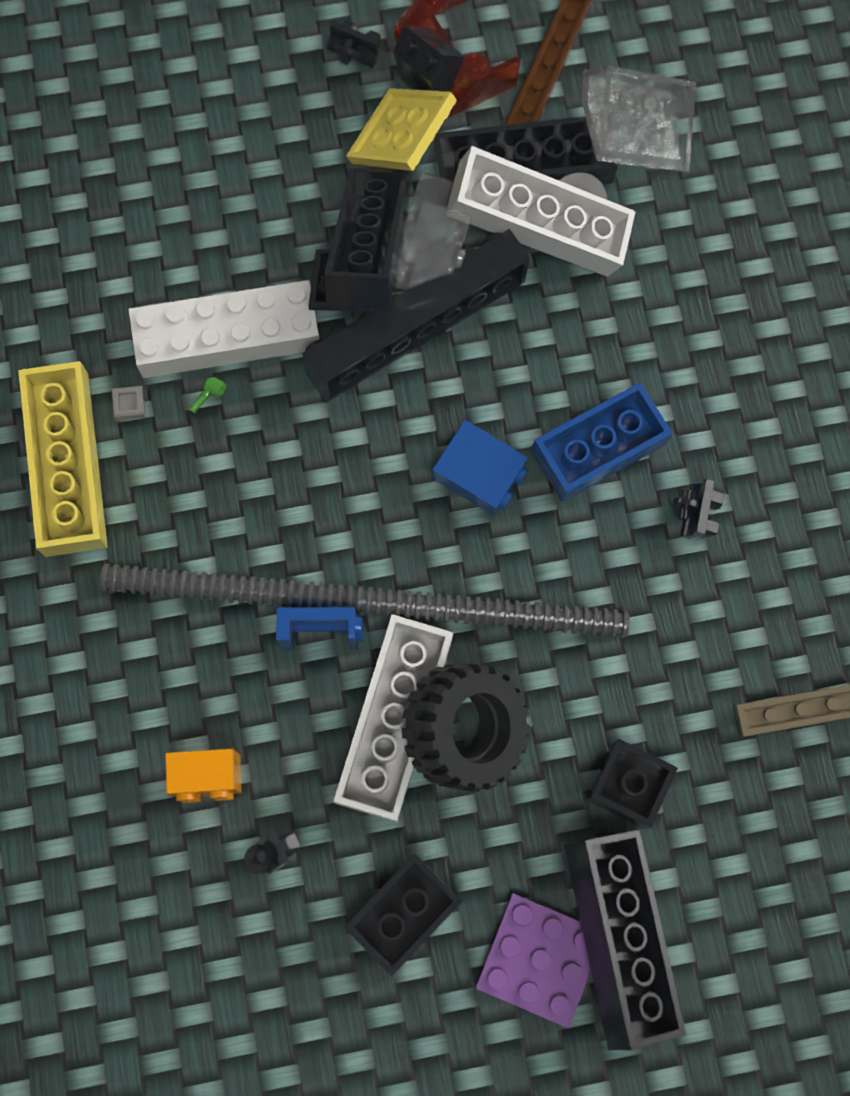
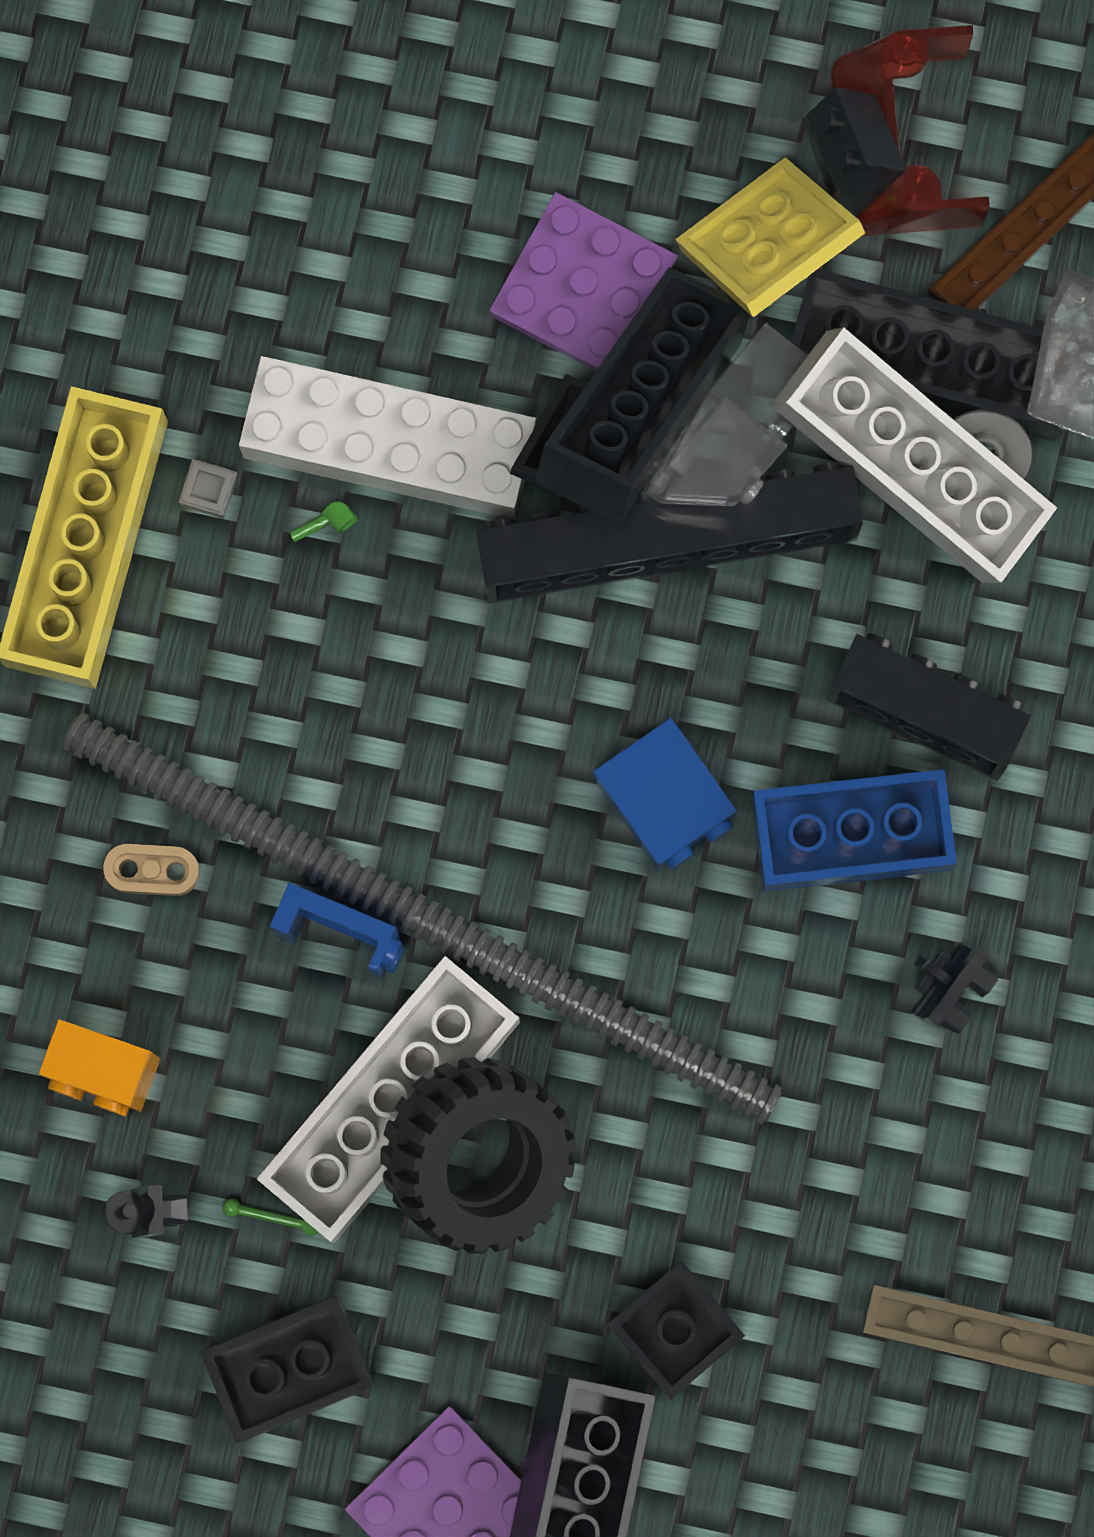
camera: 30 degrees right, 5 degrees up
black hips [327,19,381,68] -> none
none -> tan plate [103,844,200,896]
none -> bright green hinge [222,1198,319,1236]
none -> medium lavender plate [489,192,678,371]
none -> black brick [826,633,1032,781]

